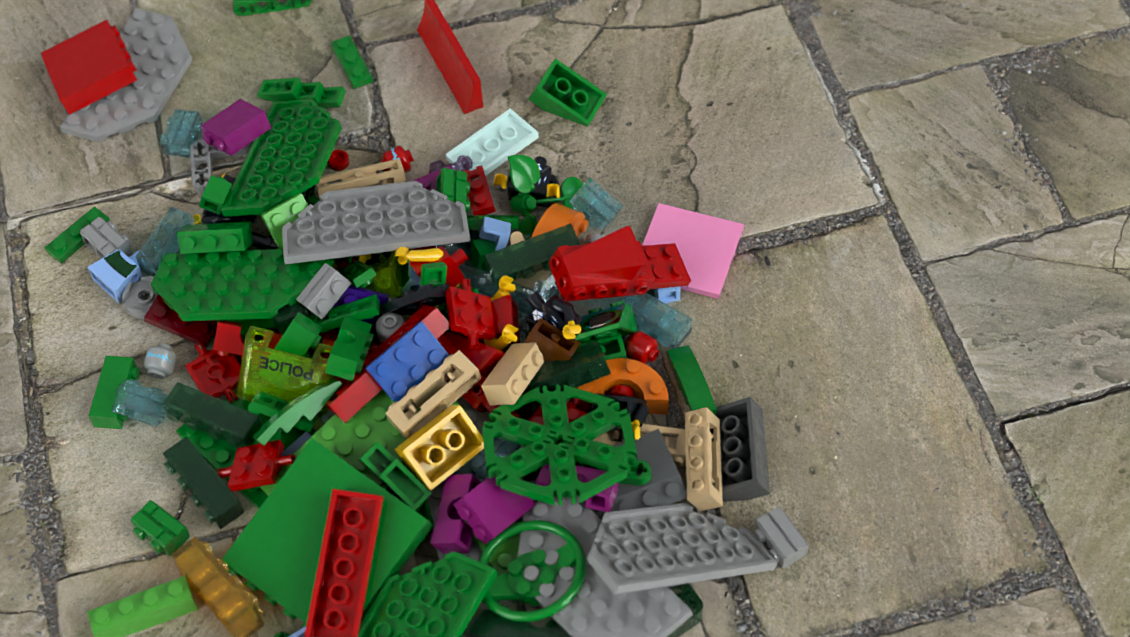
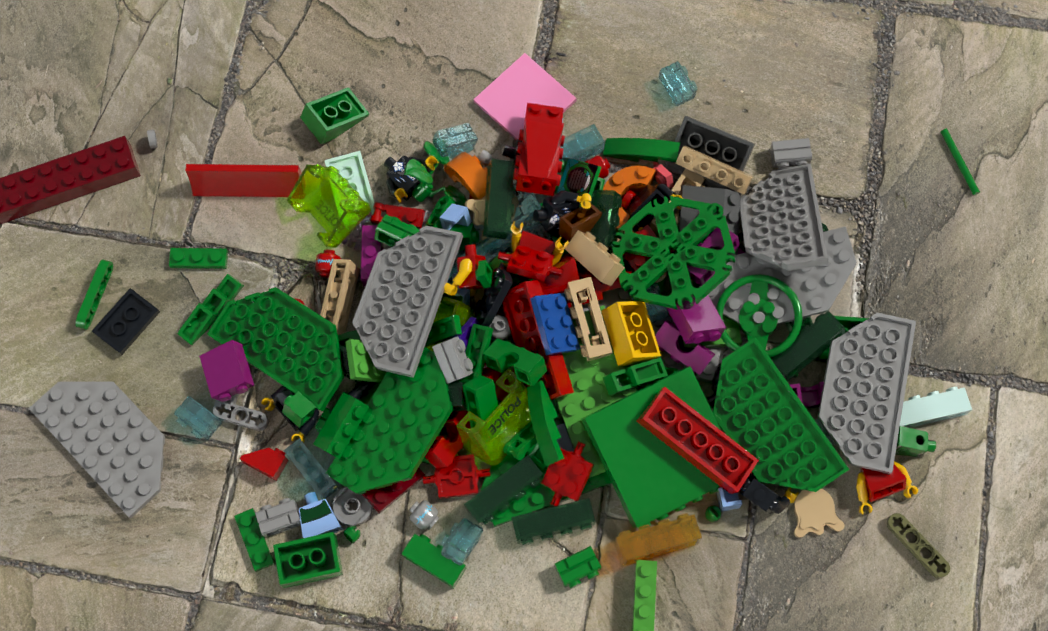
camera: 65 degrees left, 15 degrees up
red brick [41,19,137,115] -> none
none -> black plate [92,288,160,355]
none -> red slope [240,447,289,481]
none -> green brick [273,532,343,588]
none -> clear neon green windscreen [287,164,371,248]
none -> green hinge [343,526,361,544]
none -> coral plate [646,162,674,189]
none -> clear light blue brick [659,61,697,106]

